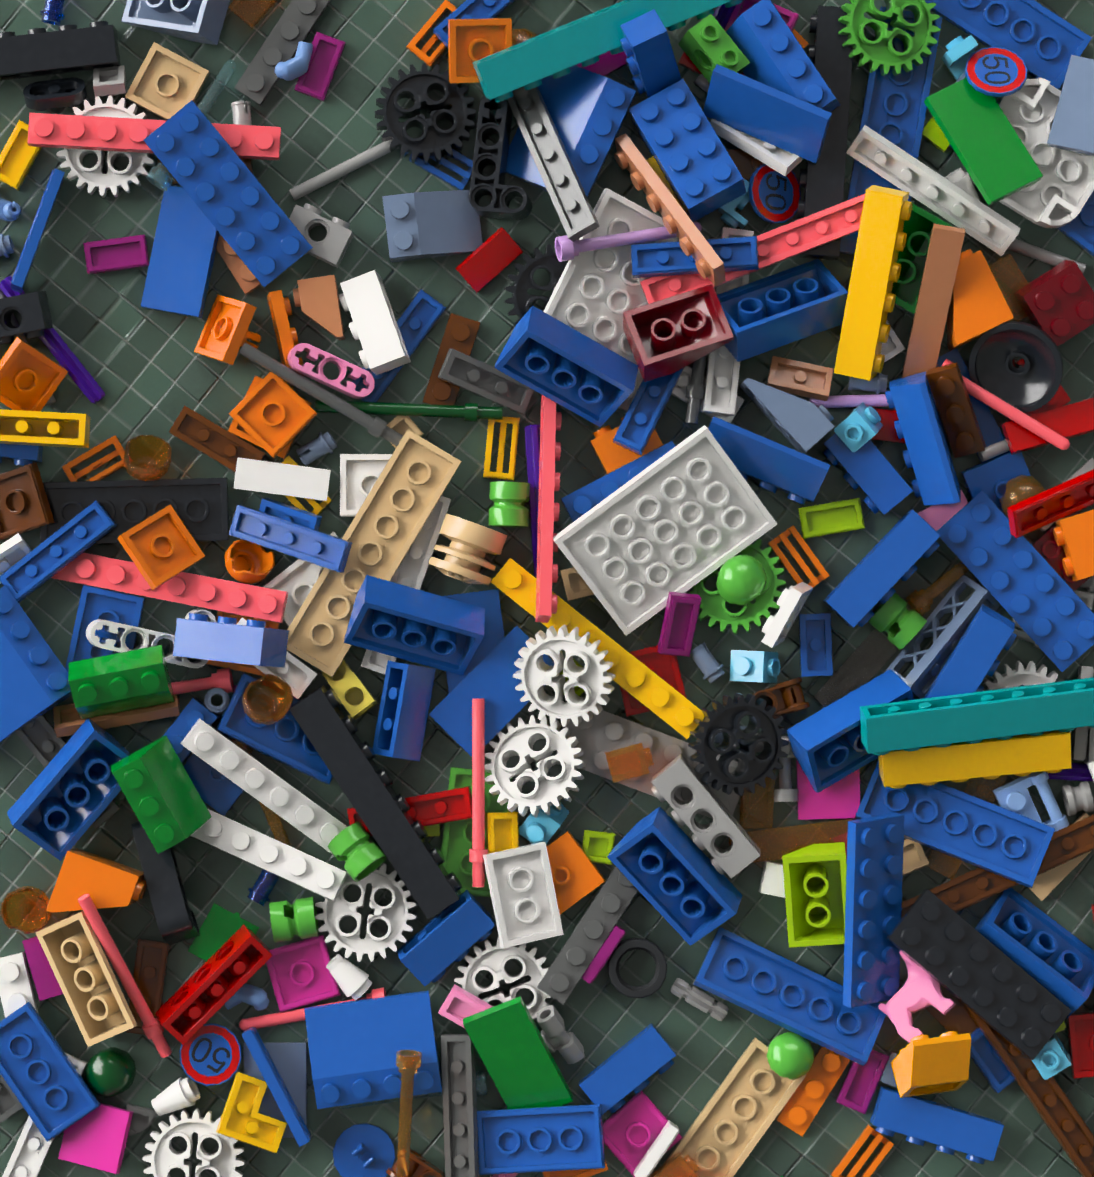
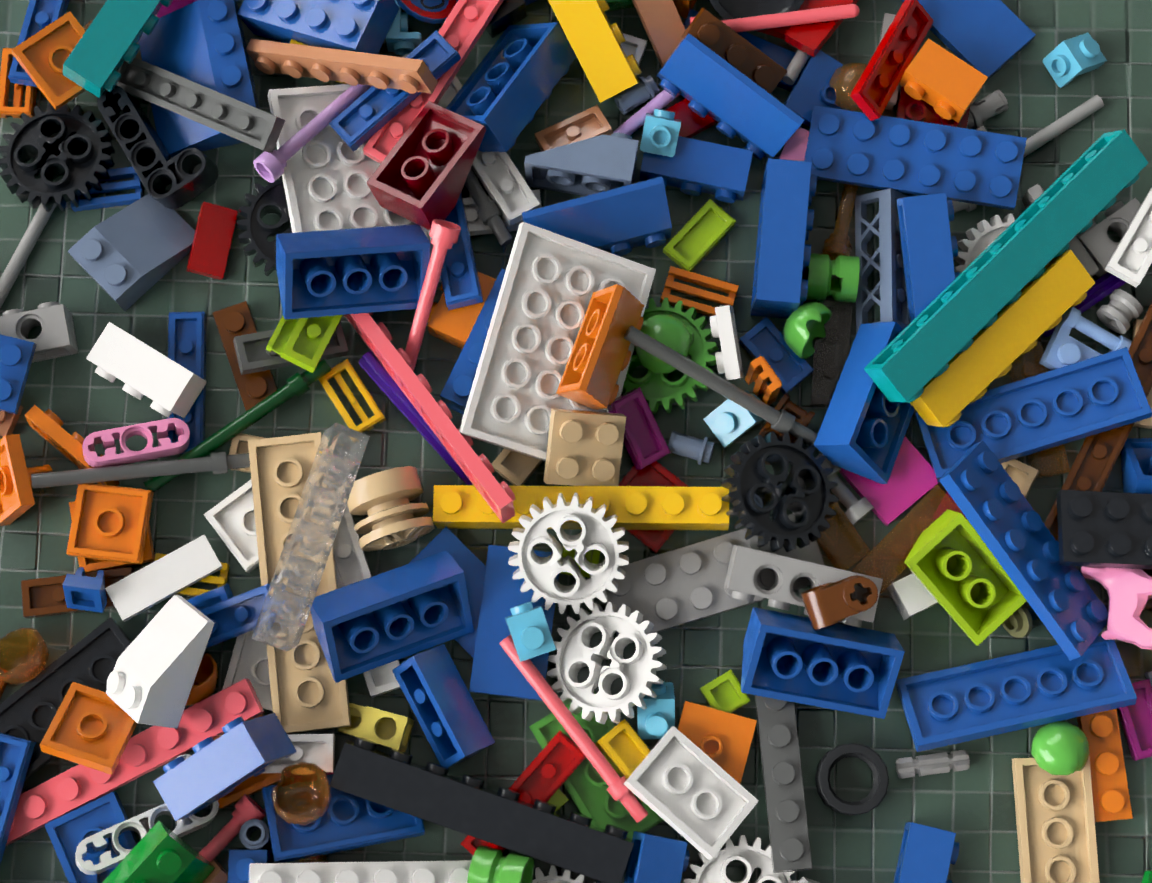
camera: 30 degrees left, 10 degrees down
nougat slope [293,275,345,340] -> none
sand blue pin [296,431,338,467] -> none
bright green wheel [488,481,530,528] -> none
magenta tile [581,924,625,984] -> none
clear orange brick [605,742,654,783] -> none
none -> blue tile [63,567,107,613]
none -> white slope [106,595,215,728]
none -> clear brick [251,422,370,652]
none -> lime plate [265,315,343,373]
none -> coral piece [405,219,461,372]
none -> medium azure bracket [505,602,556,662]
none -> tan plate [543,409,626,486]
none -> orange slope [556,284,644,410]
none -> dark grey bar [624,326,817,446]
none -> orange tile [745,356,782,405]
none -> bright green hair [783,302,832,360]
none -> reddish brown piece [801,575,878,630]
none -> olive plate [1002,601,1042,638]

